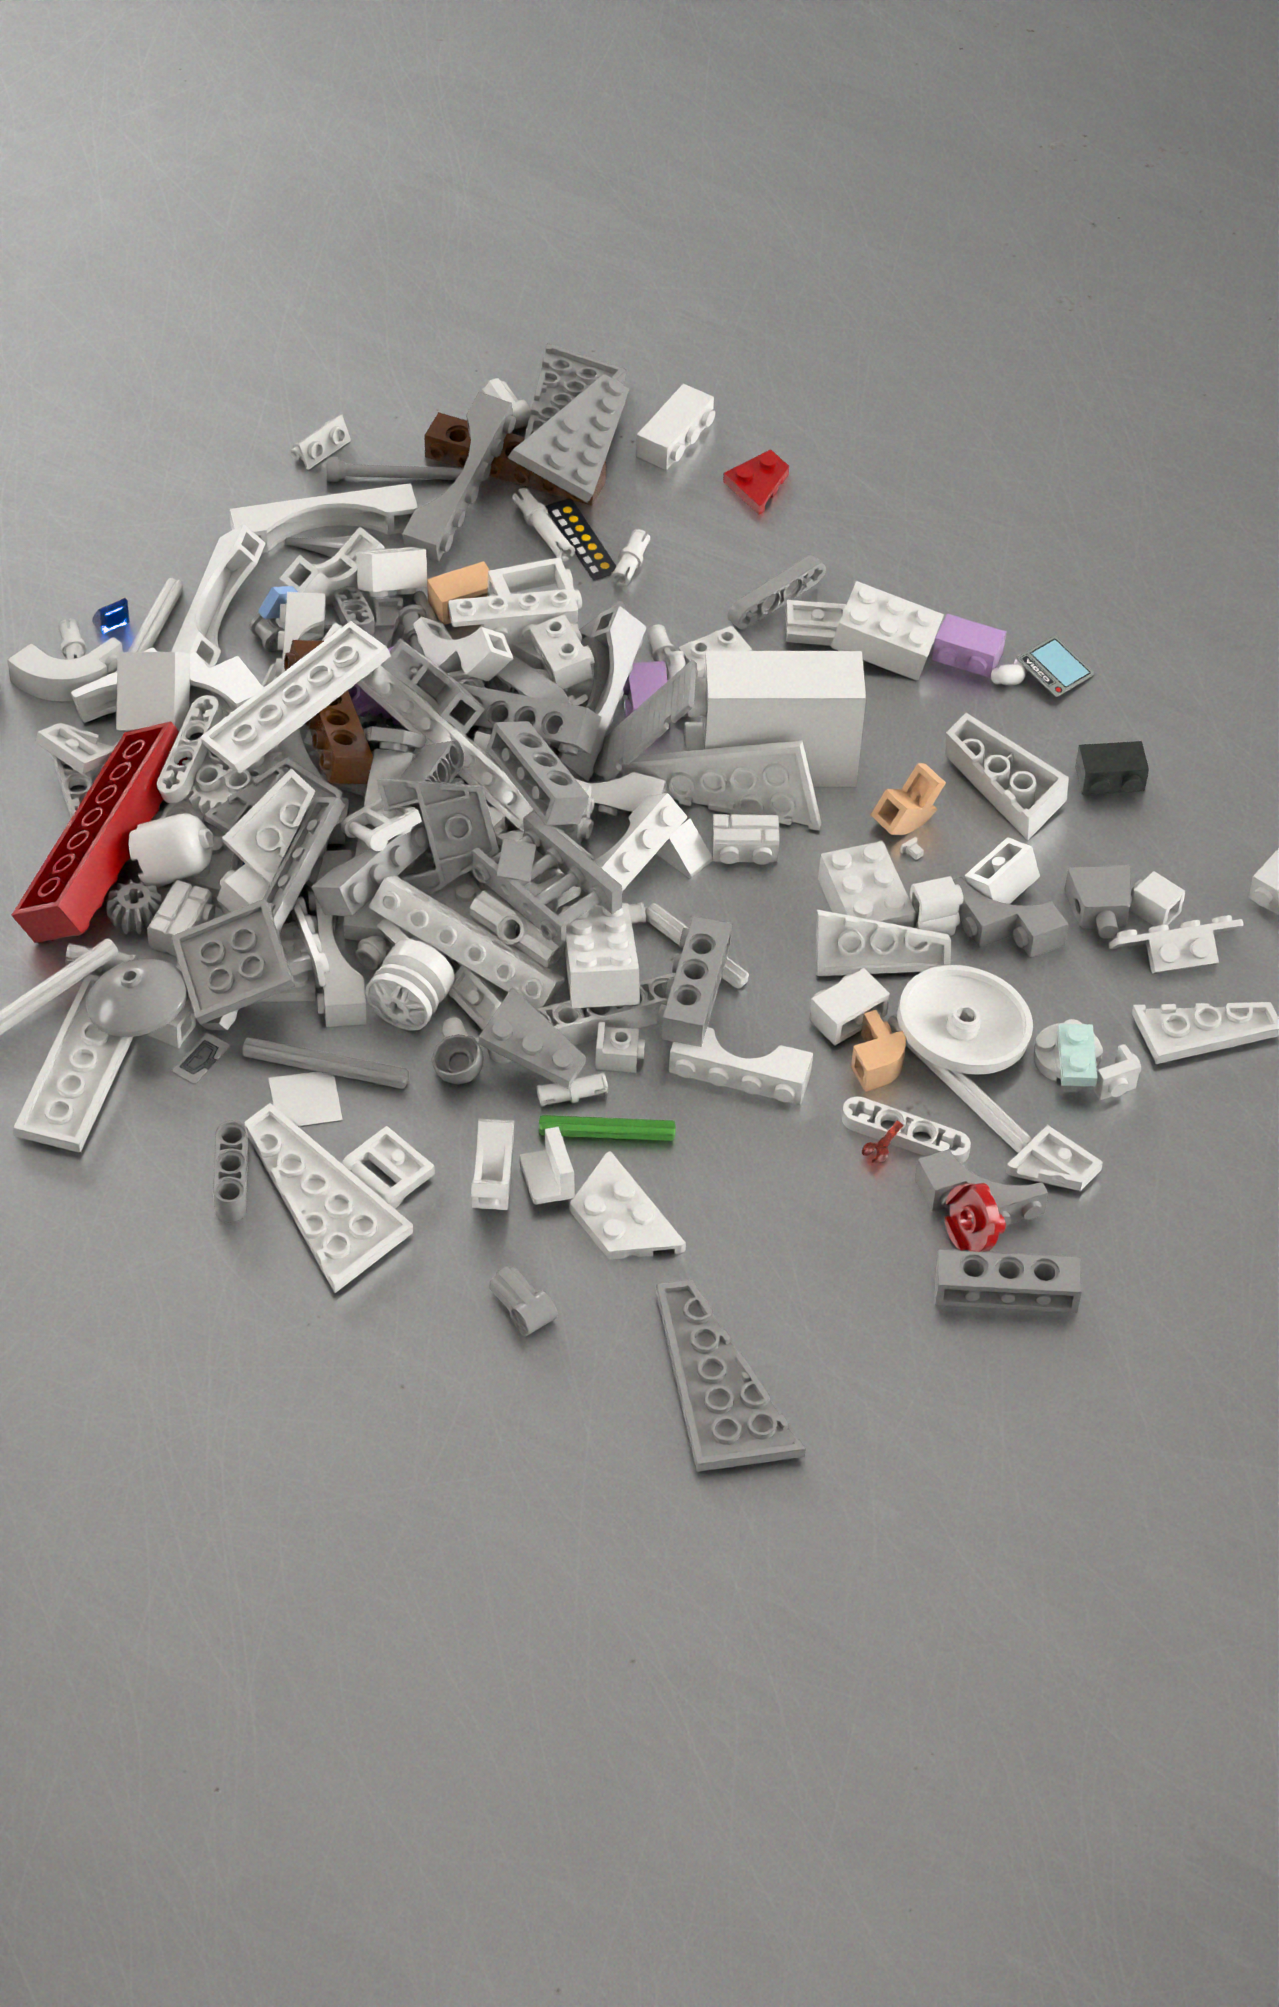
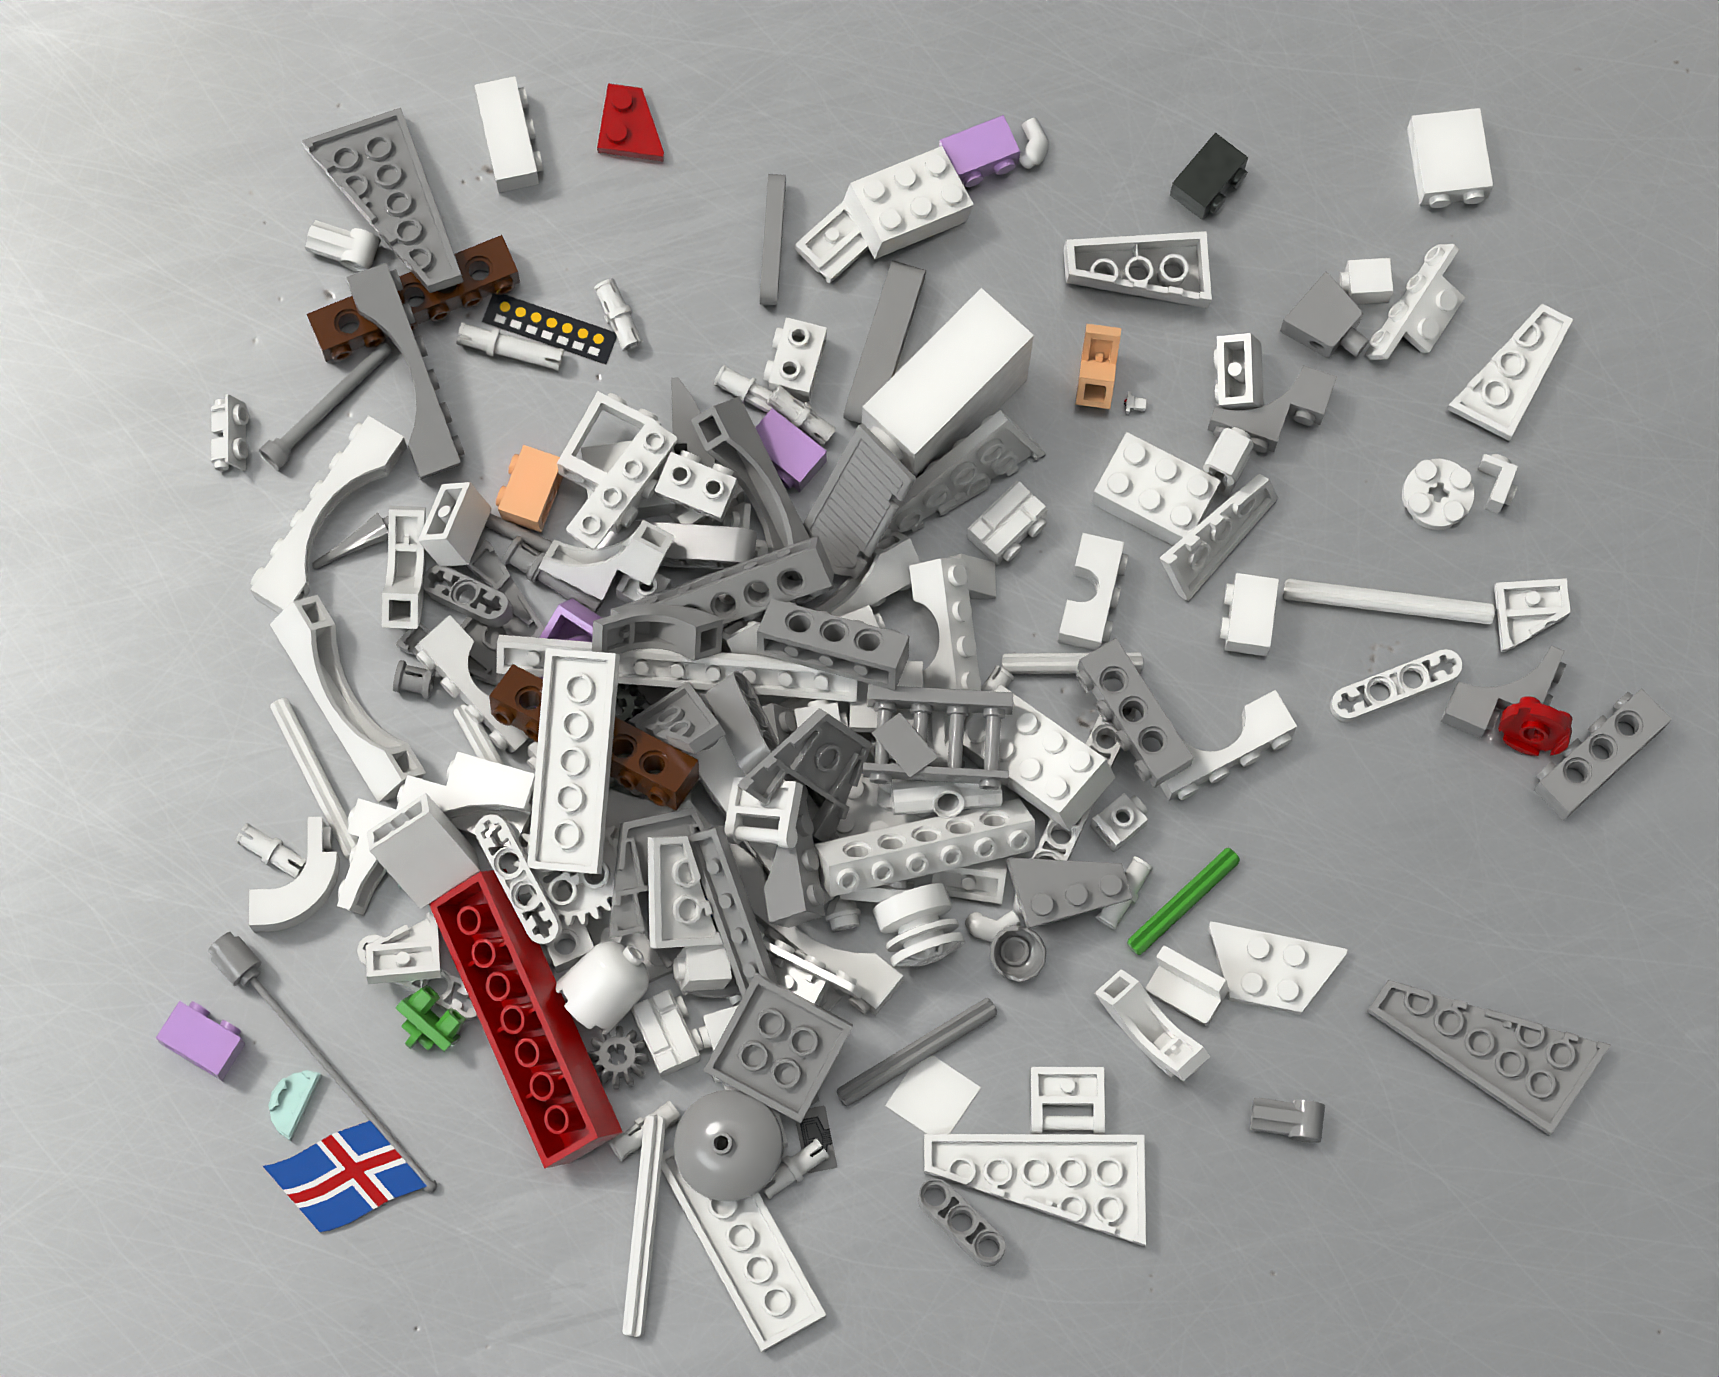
camera: 45 degrees left, 25 degrees up
clear blue slope [92,598,130,634] -> none
light blue tile [258,586,298,619] -> none
light grey wing [508,374,630,503] -> none
light nougat brick [851,1010,906,1092] -> none
clear red hand [862,1120,904,1163] -> none
white dish [897,965,1033,1075] -> none
sticker [1016,635,1095,697] -> none
light aqua plate [1057,1024,1097,1086] -> none
none -> bright green hips [396,985,466,1052]
none -> white pin [763,1139,830,1200]
none -> white arch [1057,533,1129,651]

